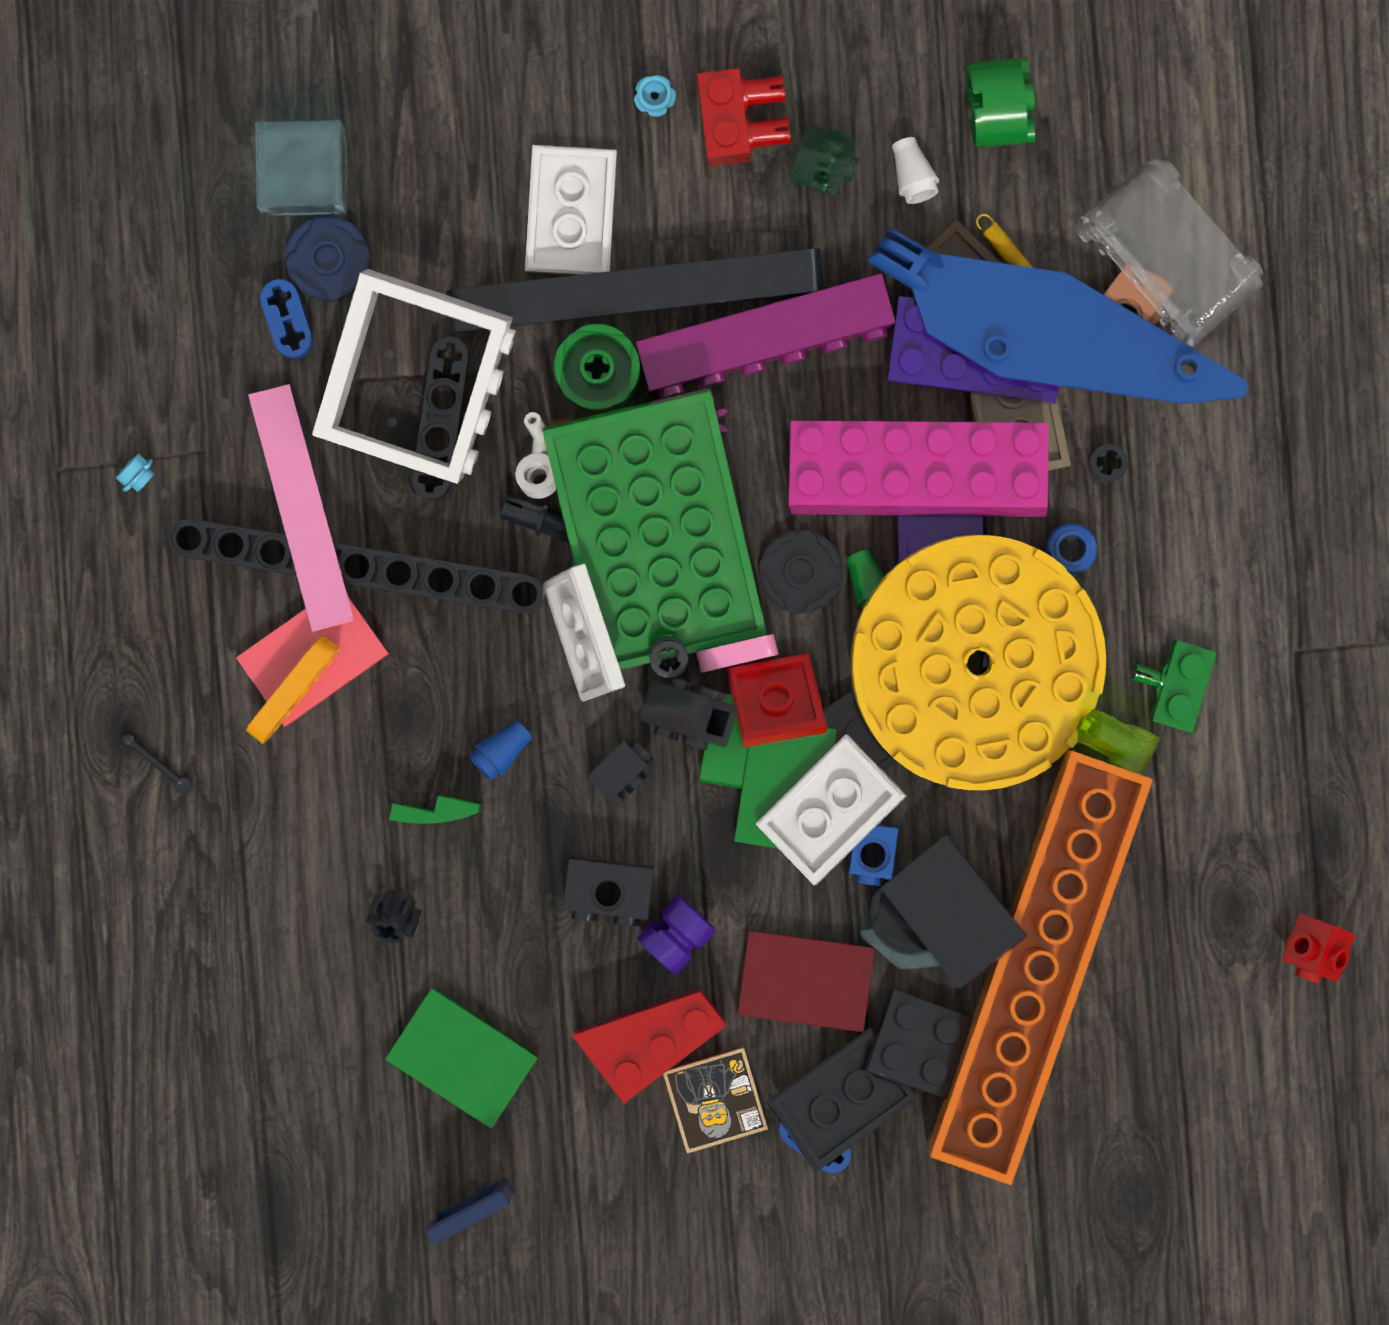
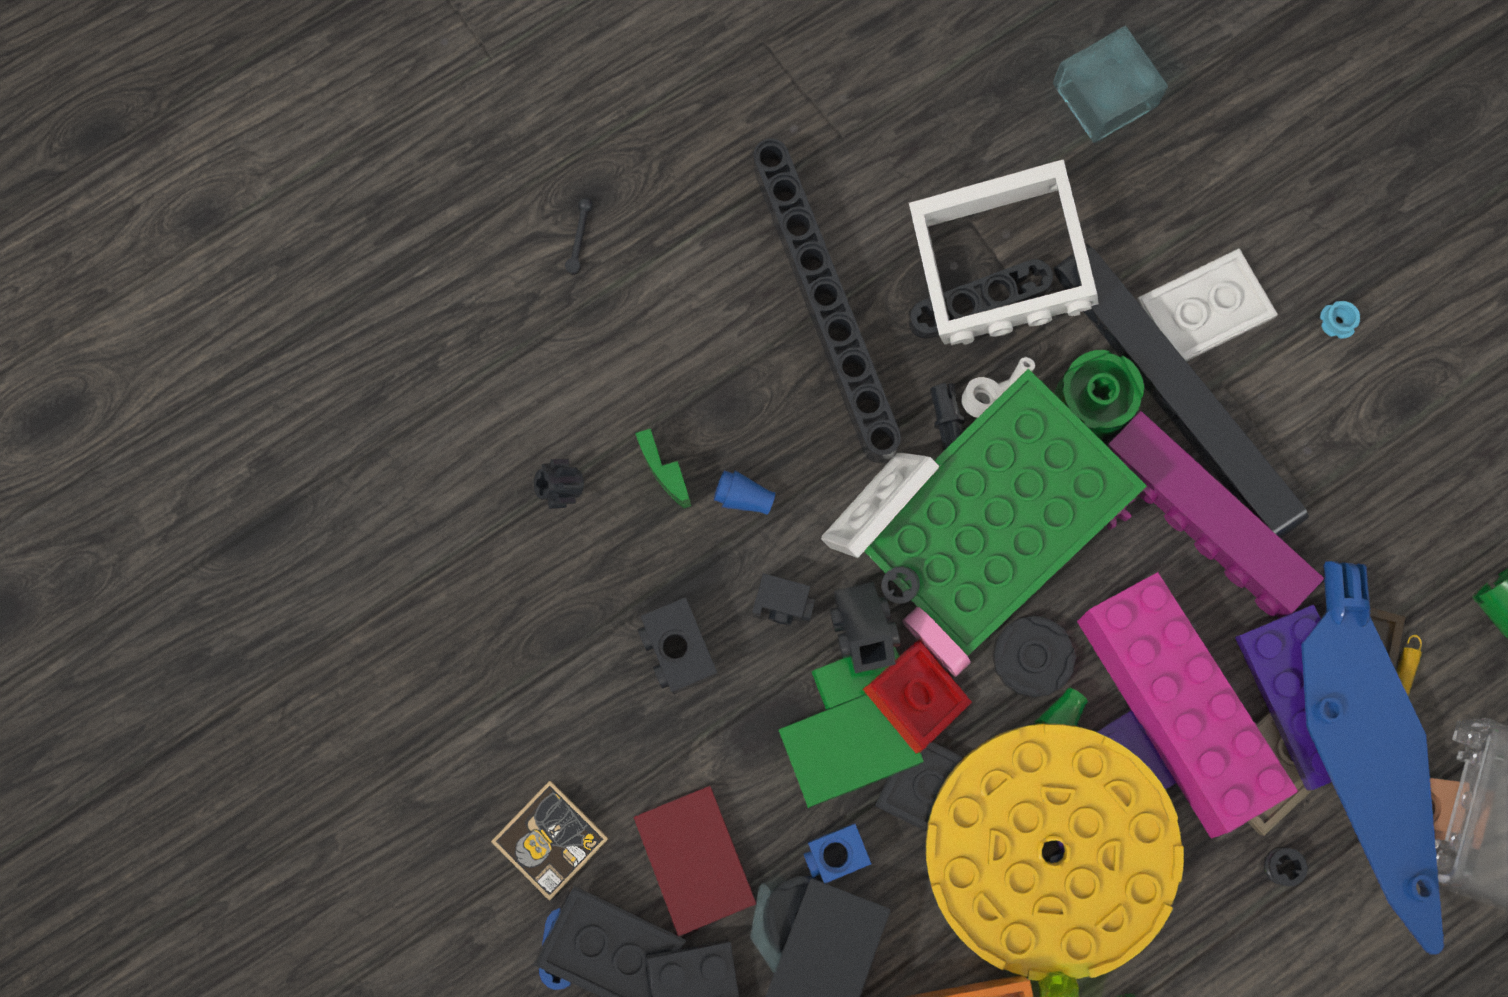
camera: 65 degrees right, 10 degrees down
medium azure plate [115,453,154,492] -> none
coral tile [236,594,389,727] -> none
light orange beam [246,635,341,744] -> none
bright pink tile [248,384,354,632] -> none
blue beam [260,279,314,360] -> none
dark blue tile [285,216,370,301] -> none
green tile [385,987,539,1129] -> none
dark blue tile [426,1178,514,1246] -> none
red wedge [572,987,726,1104] -> none
dark purple wheel [637,894,717,975] -> none
red brick [697,68,791,167] -> none
white tile [756,734,907,885] -> none
clear green brick [790,124,859,196] -> none
white cone [892,137,939,204] -> none
blue piece [1045,523,1098,575] -> none

